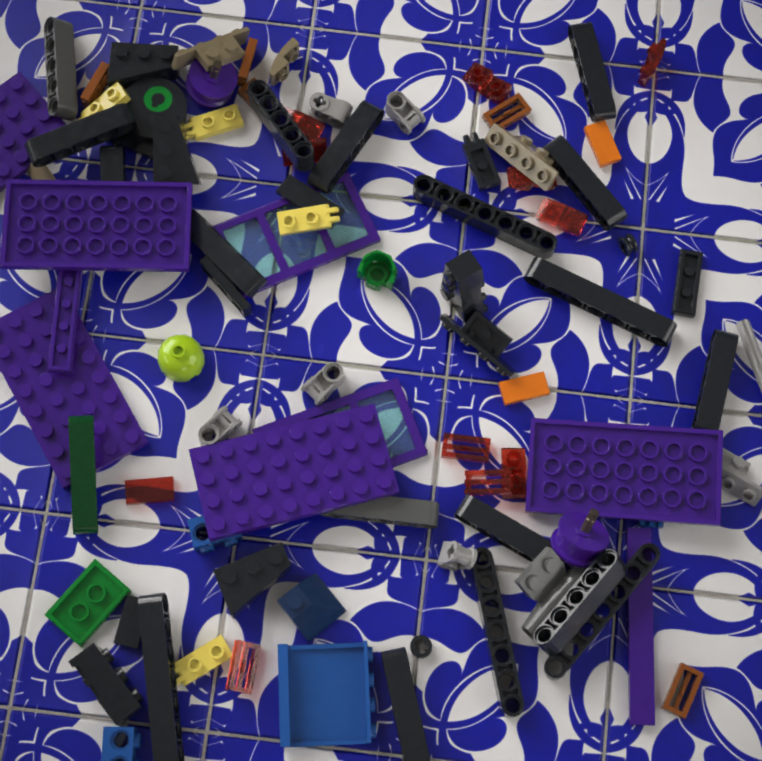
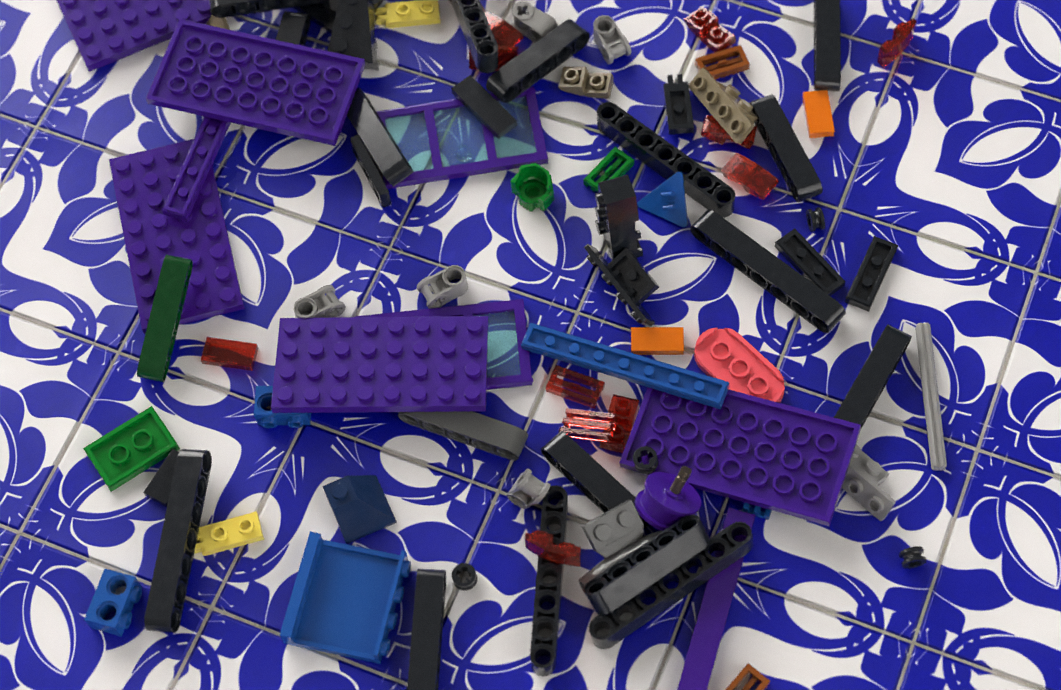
camera: 25 degrees right, 10 degrees down
black wedge [68,643,144,726] -> none
lime cylinder [158,334,205,382] -> none
black wedge [213,542,292,619] -> none
clear red tile [225,640,261,695] -> none
light yellow hinge [277,204,340,236] -> none
none -> blue tile [521,322,730,409]
none -> clear red slope [525,530,581,567]
none -> dark tan slope [558,67,614,99]
none -> green tile [583,147,634,192]
none -> black bush [633,446,658,474]
none -> blue piece [637,172,688,227]
none -> coral tile [694,327,785,403]
none -> black tile [775,229,846,296]

